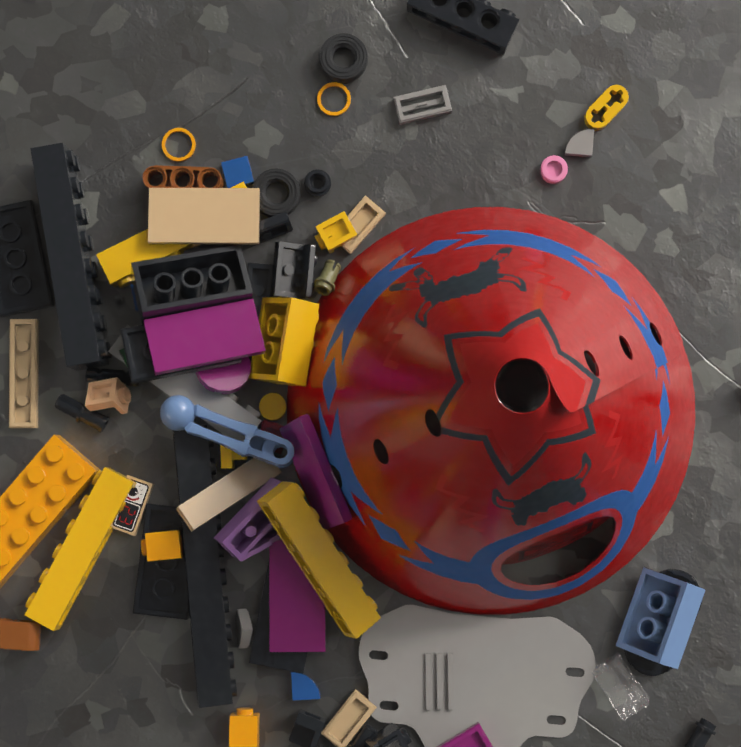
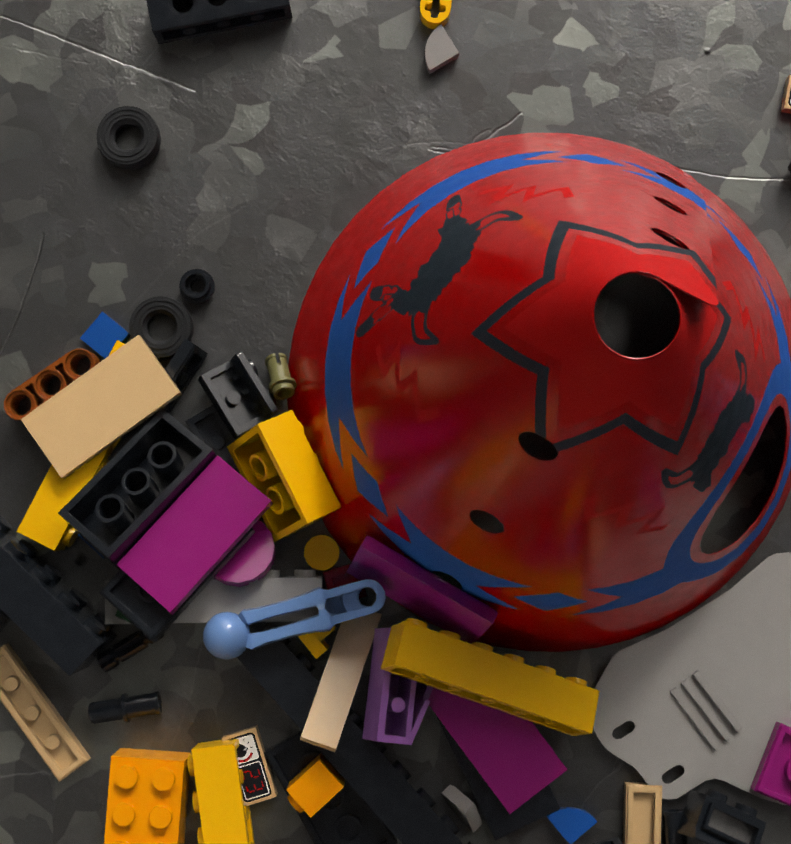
camera: 40 degrees left, 0 degrees up
light nougat bracket [85,377,131,414] -> none
light orange piece [162,128,196,162] -> none
yellow bracket [314,211,358,254] -> none
light orange piece [317,82,351,116] -> none
tan tile [341,195,386,255] -> none
light grey tile [393,85,452,125] -> none
bright pink tile [540,155,568,184] -> none

